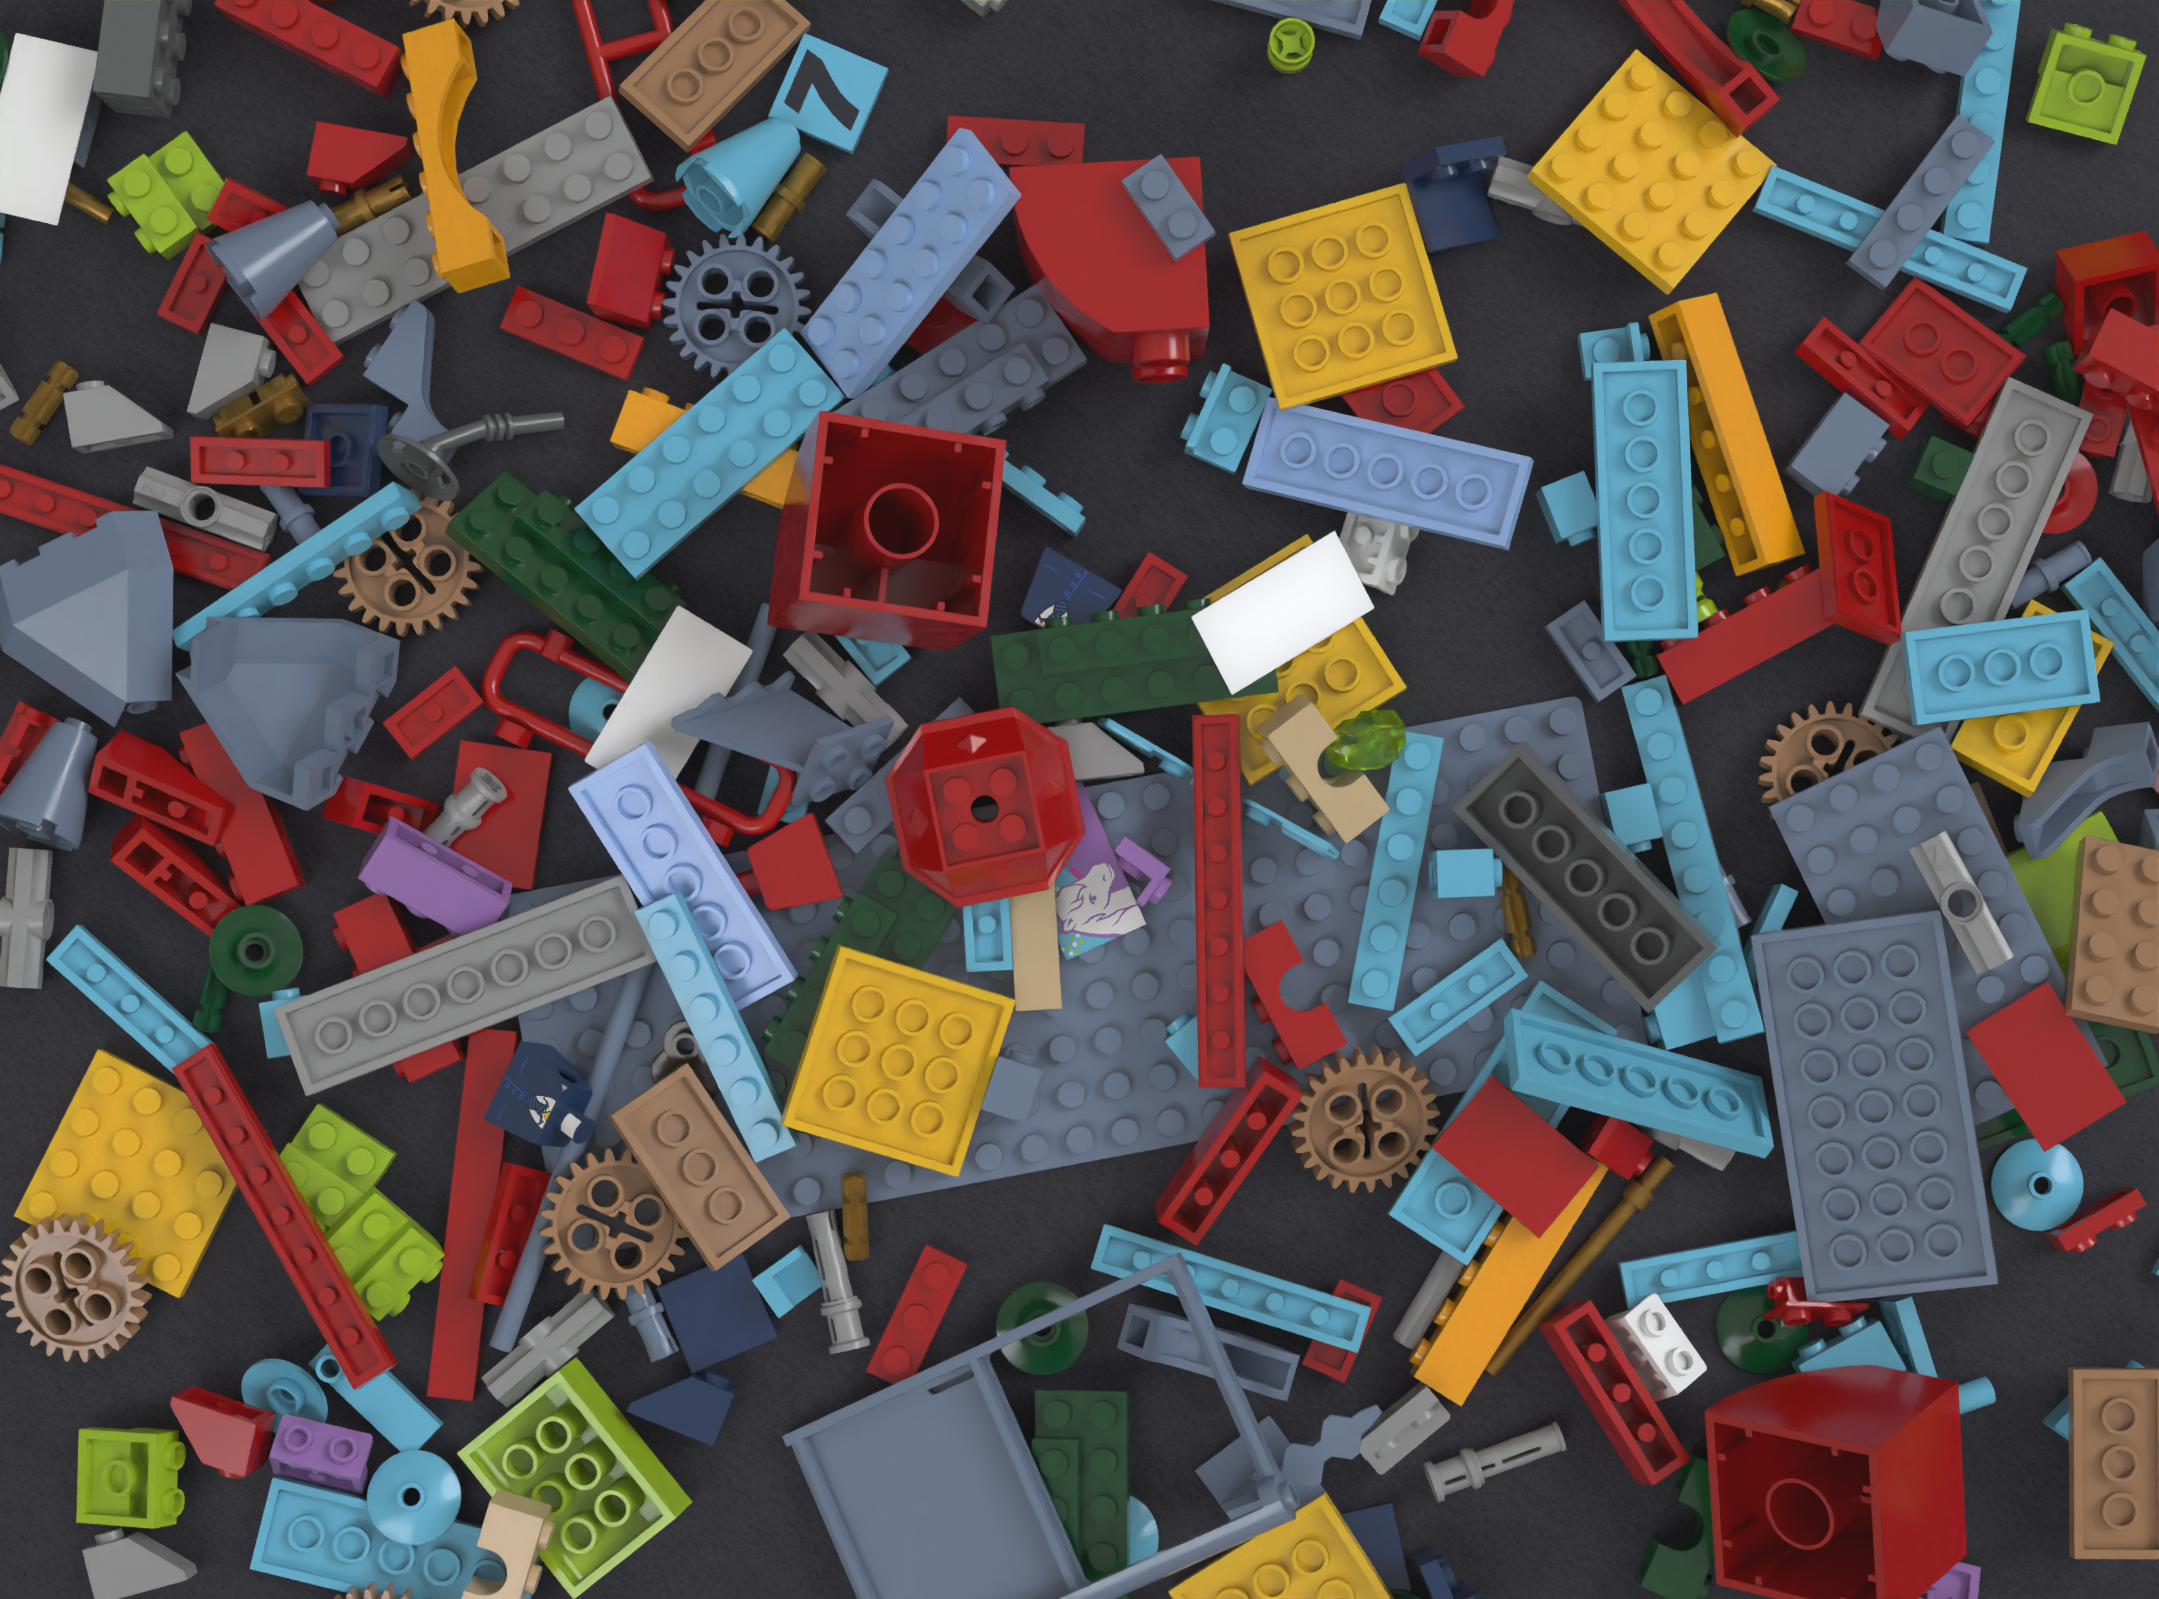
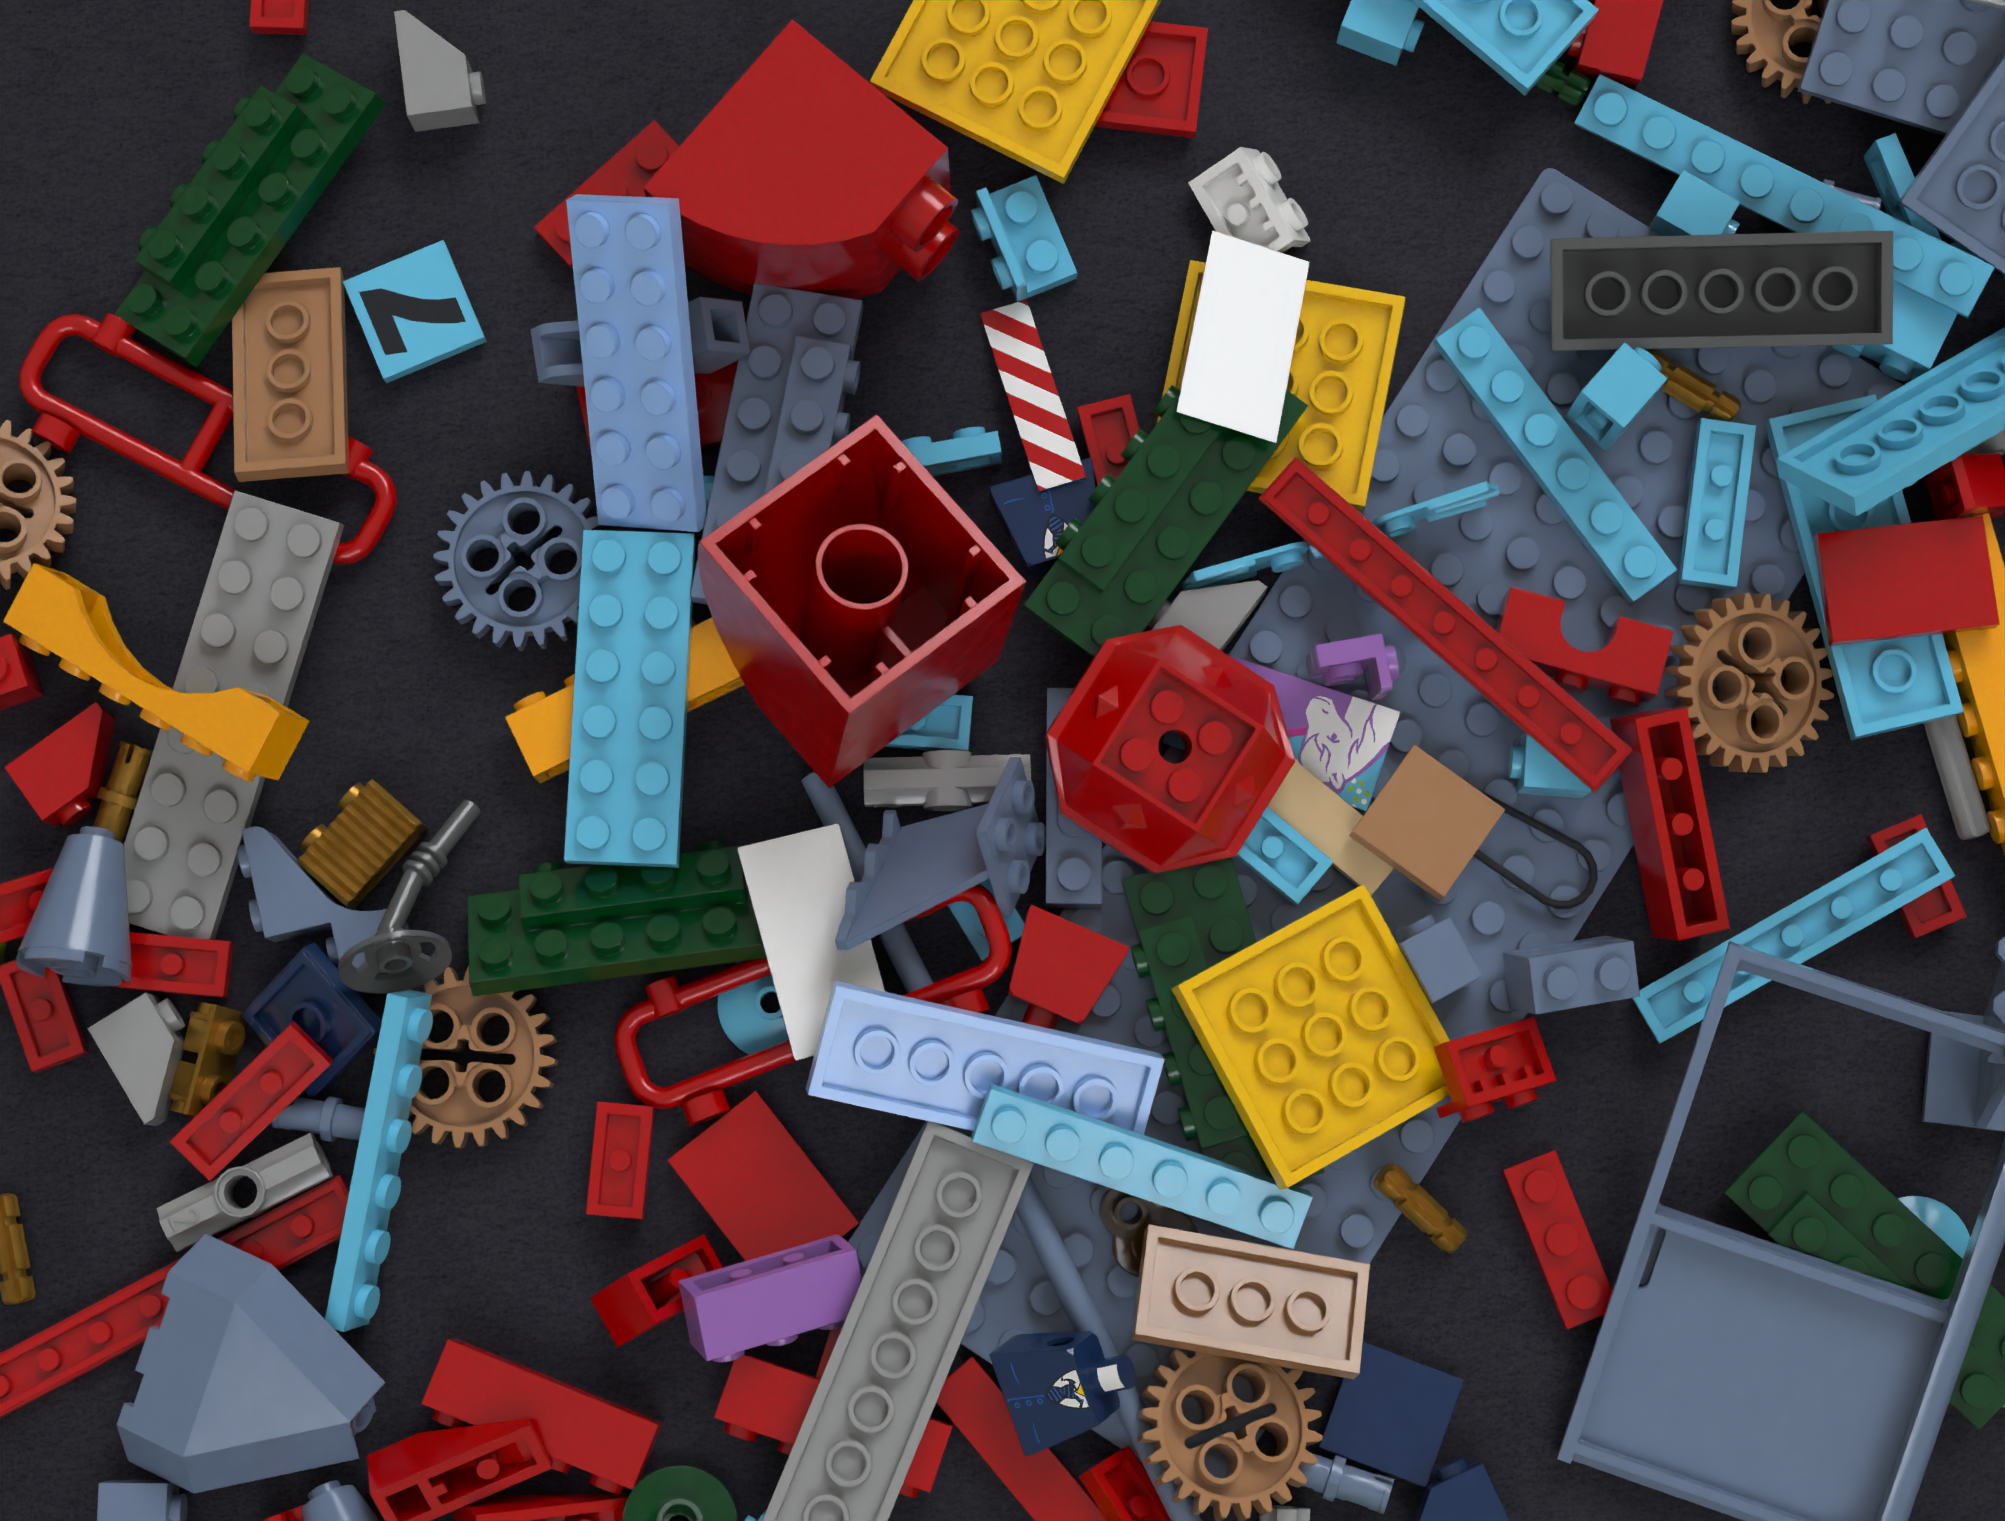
camera: 45 degrees left, 5 degrees down
light grey slope [63,381,174,454] -> none
sand blue panel [175,617,400,811] -> none
light grey pin [422,767,507,847] -> none
red plate [500,286,646,382] -> none
red slope [587,213,676,331] -> none
medium azure cone [675,117,801,238] -> none
pearl gold pin [751,152,827,243] -> none
medium azure panel [752,1244,822,1318] -> none
light grey pin [806,1210,871,1354] -> none
dark green dish [996,1281,1089,1375] -> none
sand blue arch [1117,1303,1300,1401] -> none
sand blue plate [1121,154,1216,262] -> none
light blue plate [1242,397,1534,550] -> none
tan arch [1256,694,1390,844] -> none
clear neon green rock [1324,710,1406,770] -> none
sand blue plate [1544,600,1637,703] -> none
none -> pearl gold brick [297,779,428,910]
none -> sticker [980,300,1086,491]
none -> medium nougat tile [1349,745,1506,901]
none -> red bracket [1434,1017,1557,1123]
none -> black piece [1473,788,1598,909]
none -> sand blue brick [1503,936,1640,1014]

